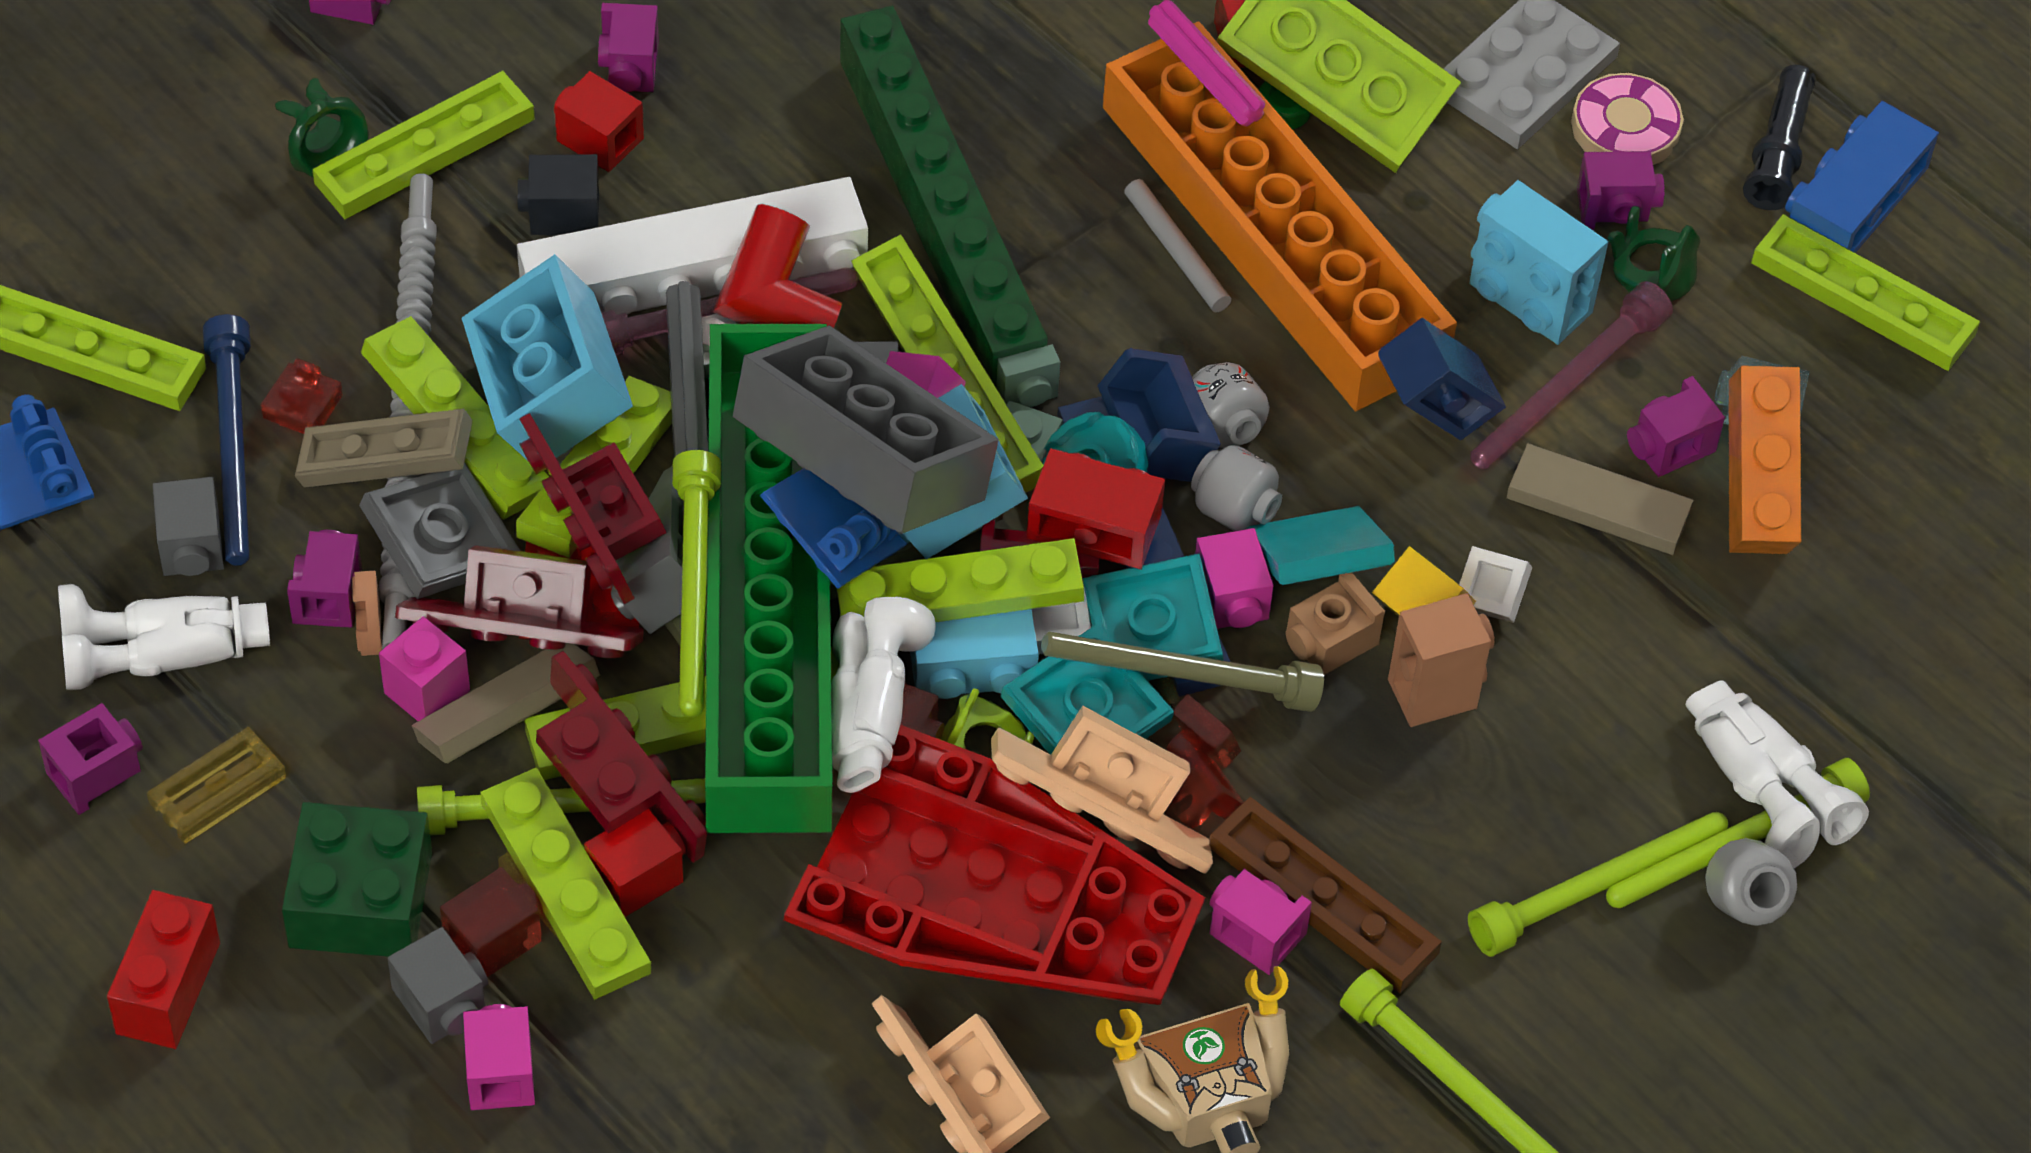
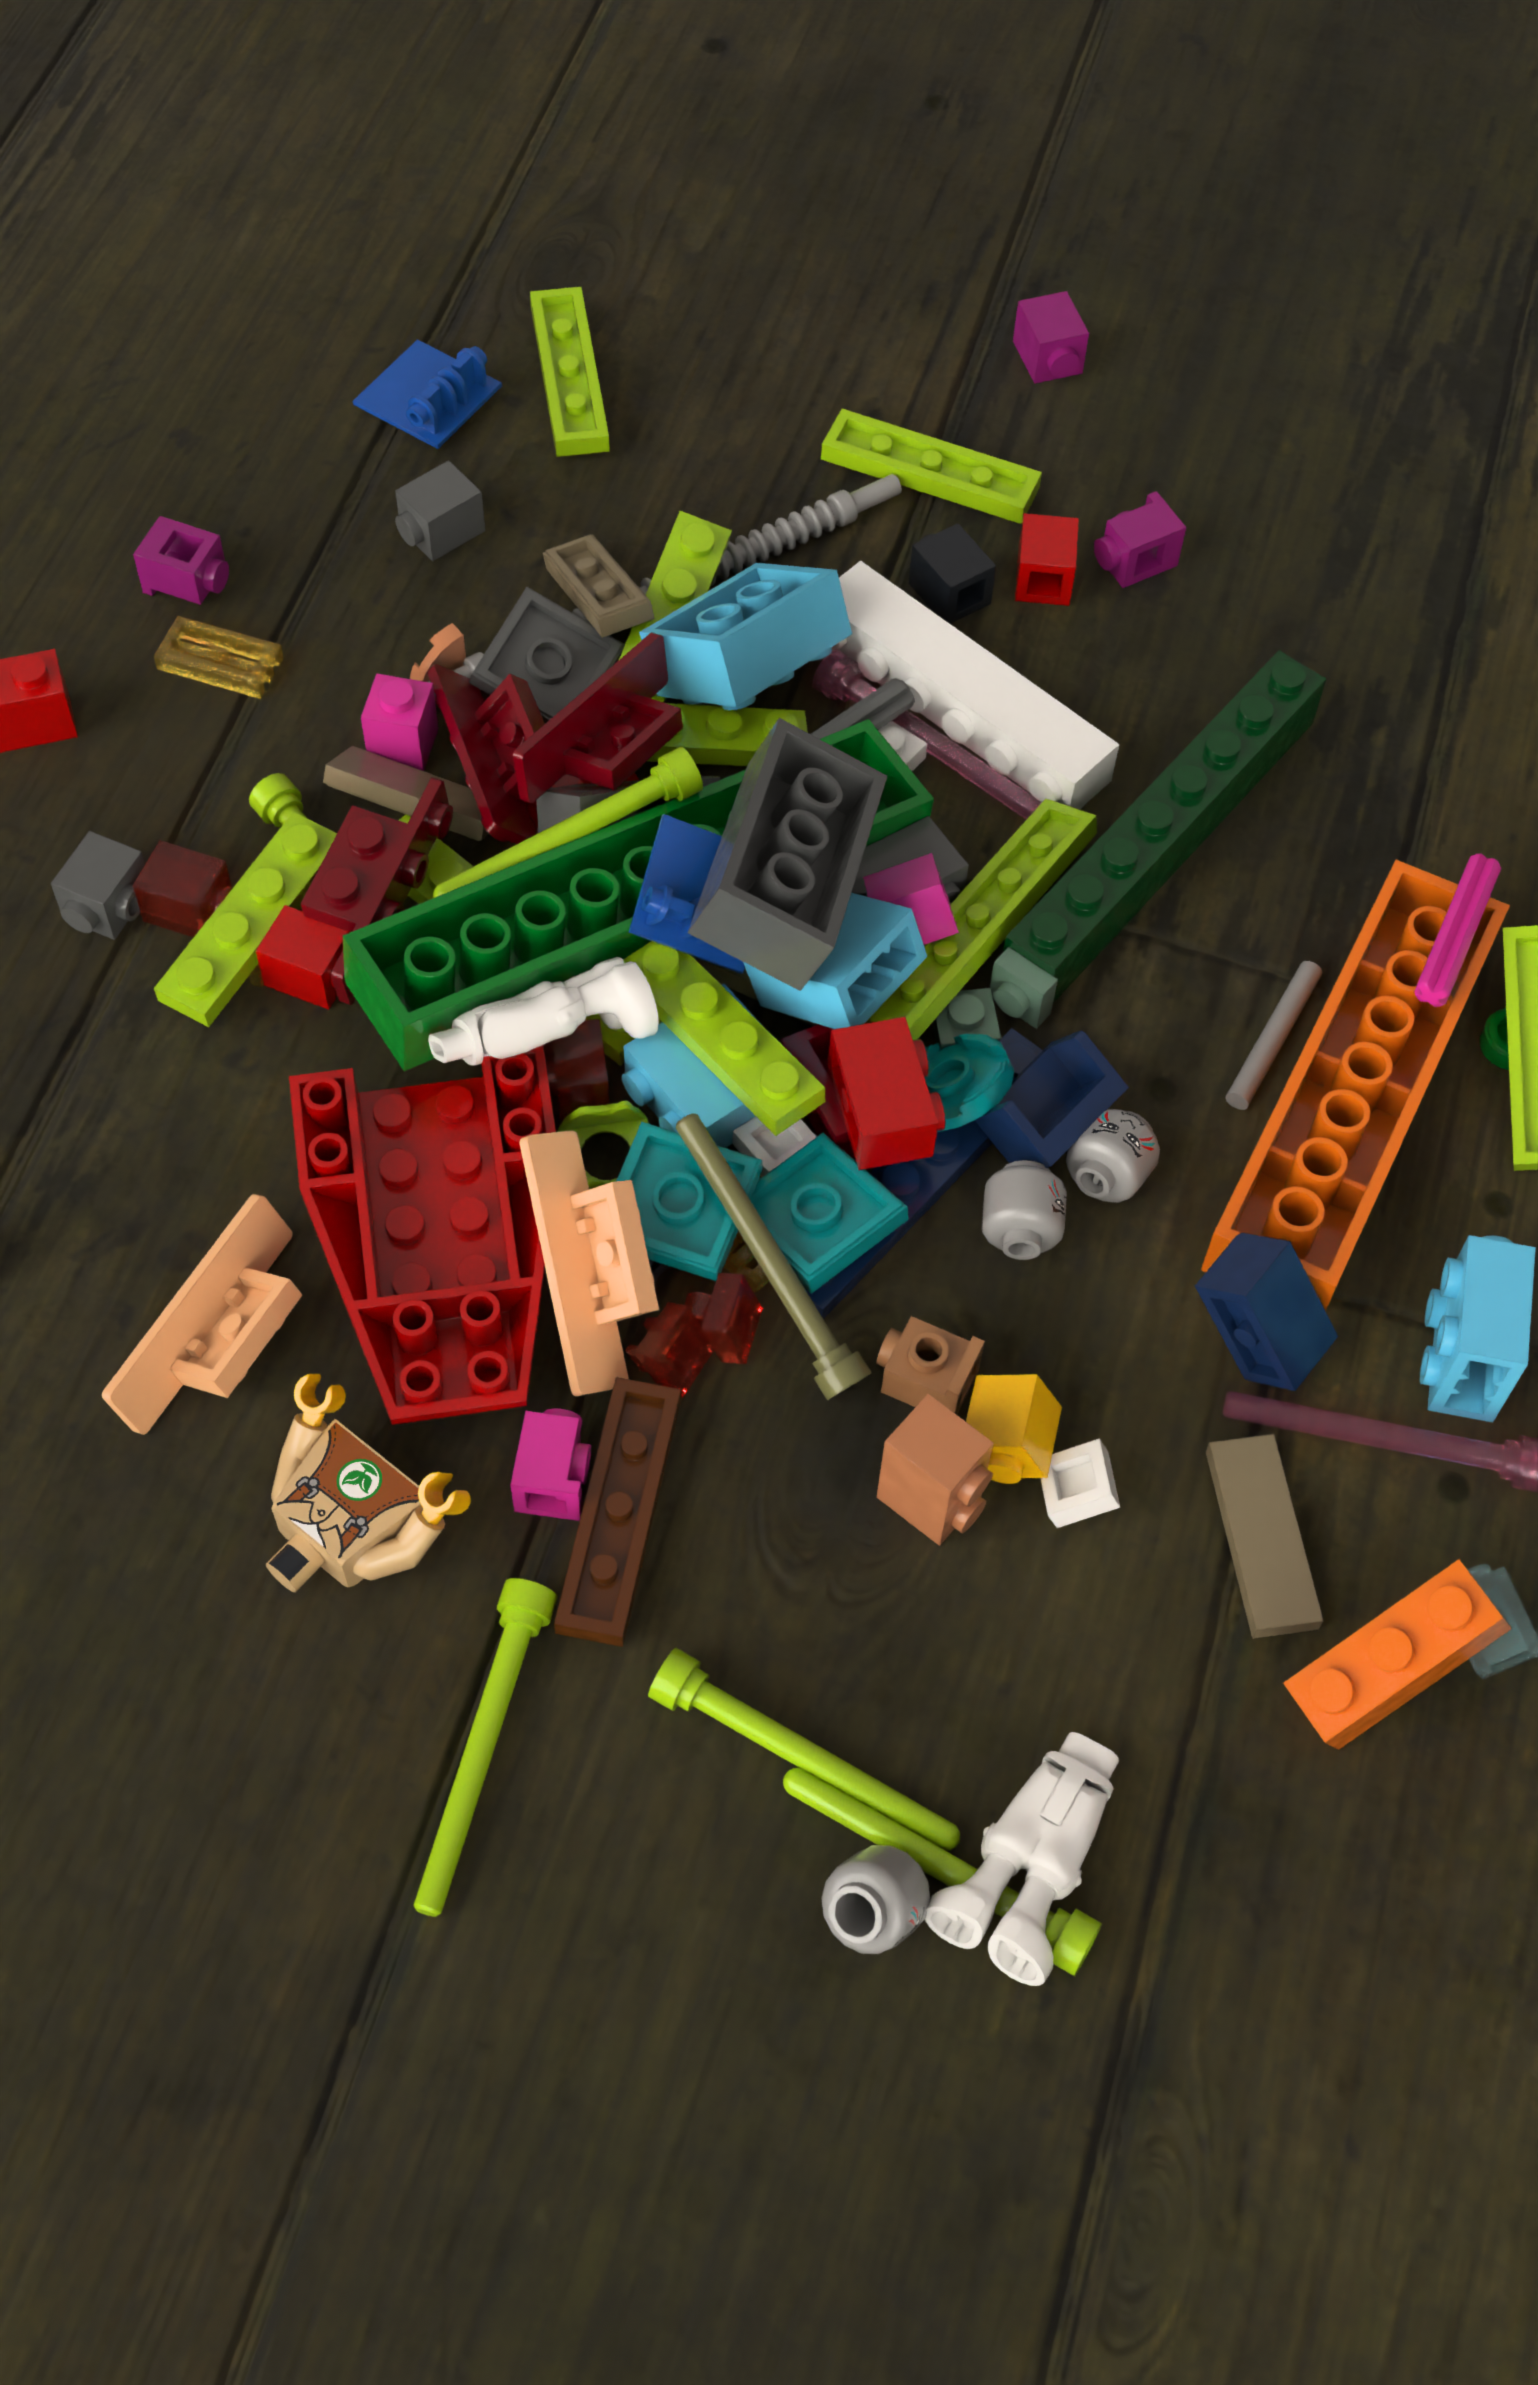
camera: 60 degrees right, 5 degrees up
white piece [58,584,270,690] -> none
dark blue piece [203,314,251,566] -> none
clear red tile [261,358,343,434] -> none
dark green piece [275,78,369,178] -> none
dark green brick [282,802,432,957] -> none
magenta brick [287,530,362,628] -> none
dark pink brick [463,1004,535,1110] -> none
red brick [713,204,842,328] -> none
dark pink brick [1195,528,1273,629] -> none
teal tile [1247,506,1395,585] -> none
magenta brick [1627,376,1725,478] -> none

